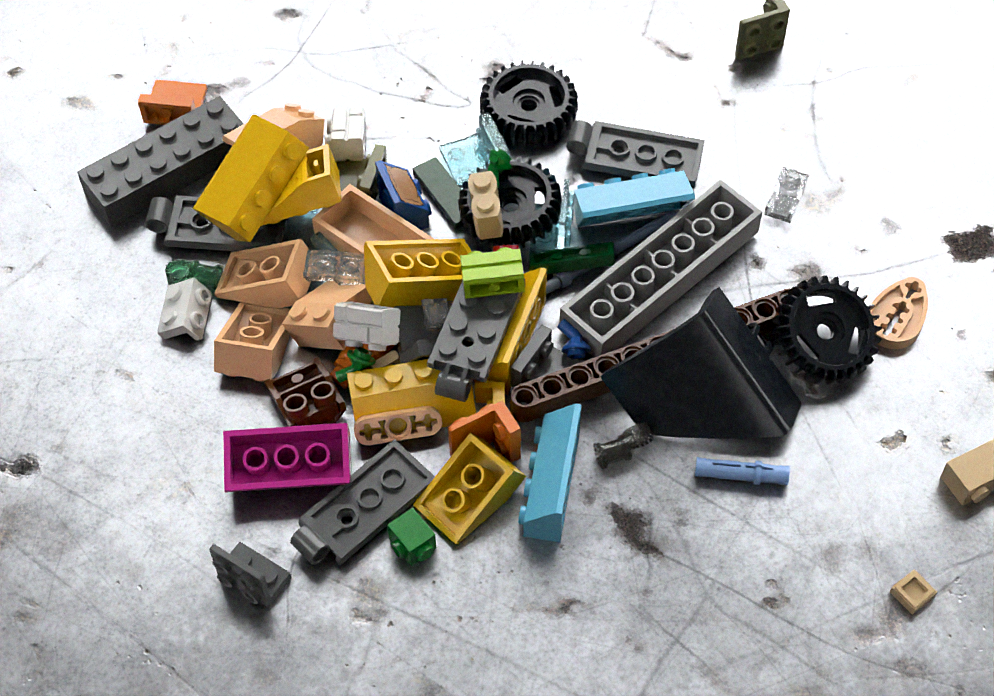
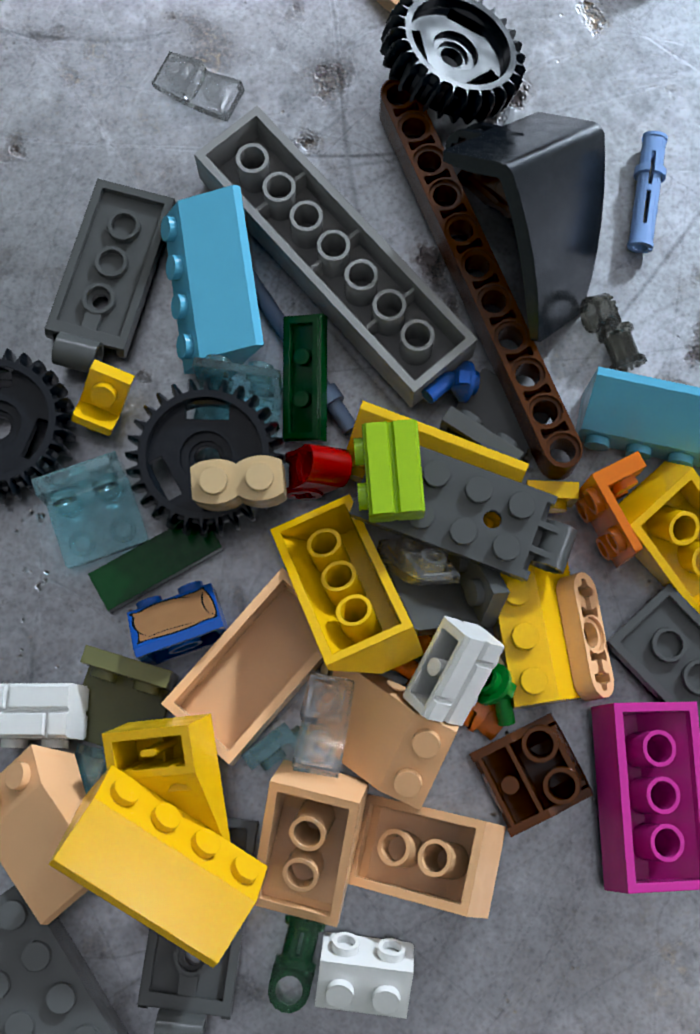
camera: 90 degrees left, 20 degrees up
green plate [487,148,513,188] -> none
none -> yellow bracket [71,359,135,436]

